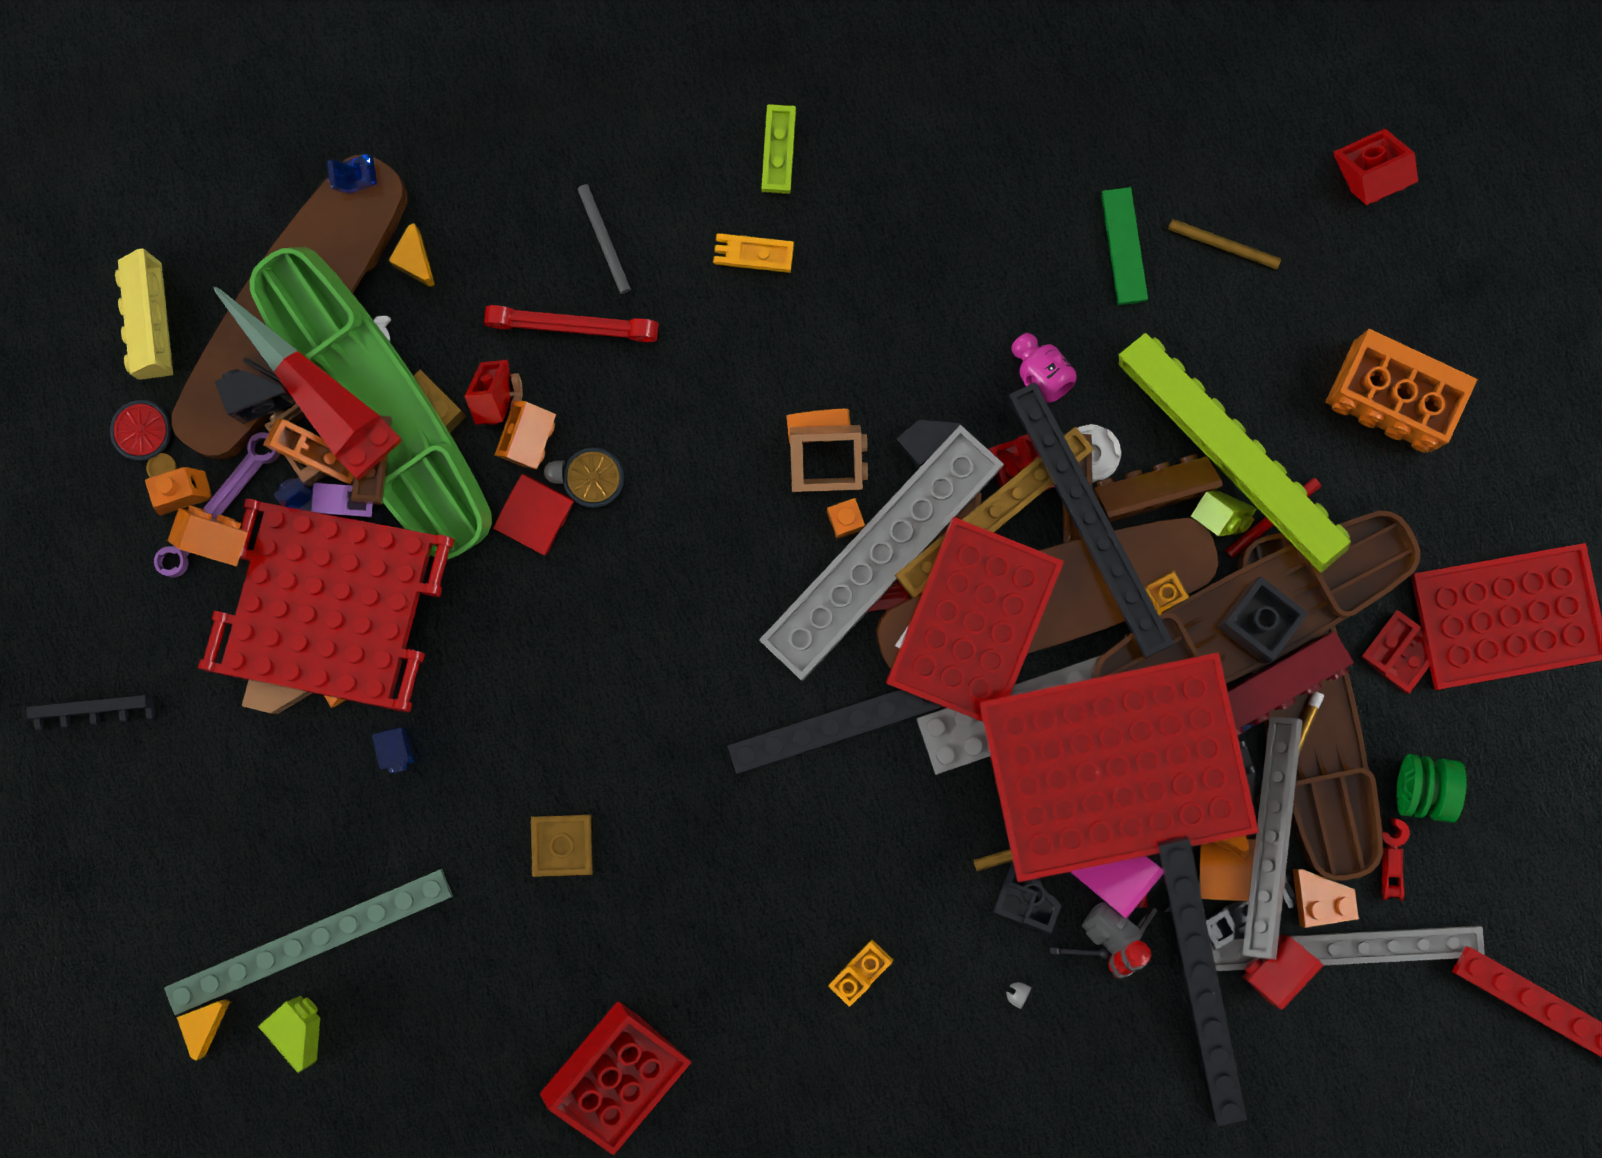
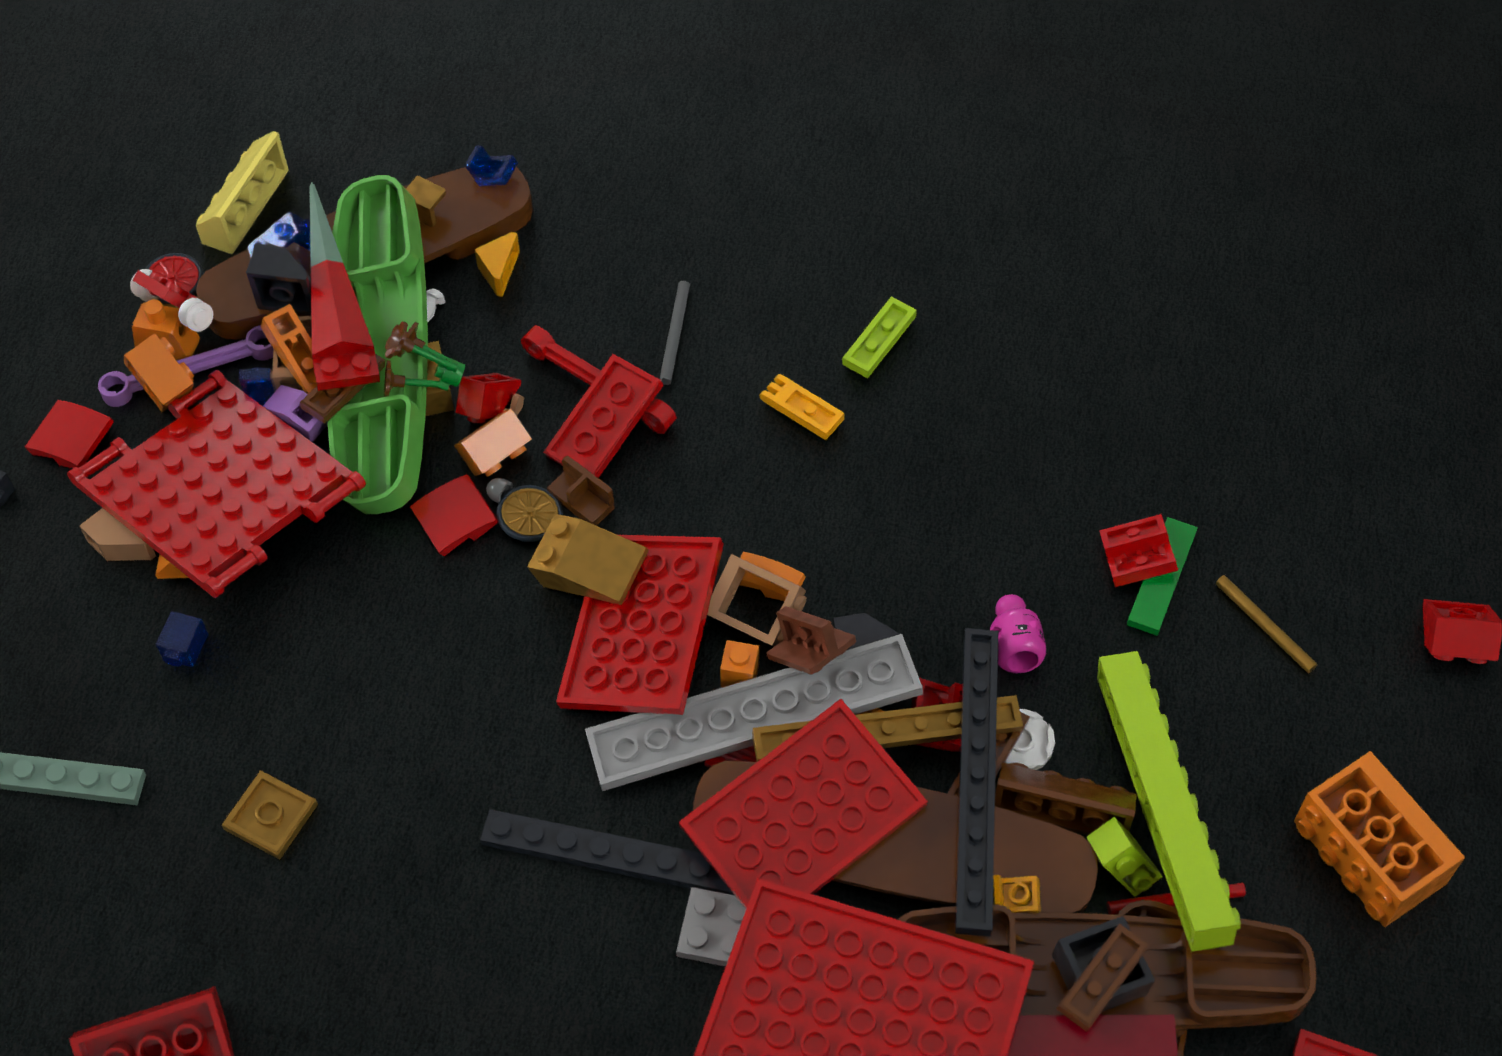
camera: 30 degrees right, 25 degrees down
none -> red slope [25,400,114,468]
none -> plate [130,269,213,332]
none -> clear blue bracket [248,211,311,256]
none -> plant [384,321,465,397]
none -> pearl gold panel [406,175,446,227]
none -> pearl gold slope [527,514,649,605]
none -> red tile [543,354,664,478]
none -> reddish brown panel [547,455,615,526]
none -> red plate [556,535,724,715]
none -> copper bracket [767,606,857,675]
none -> reddish brown tile [1057,923,1150,1032]
none -> red slope [1099,514,1178,587]

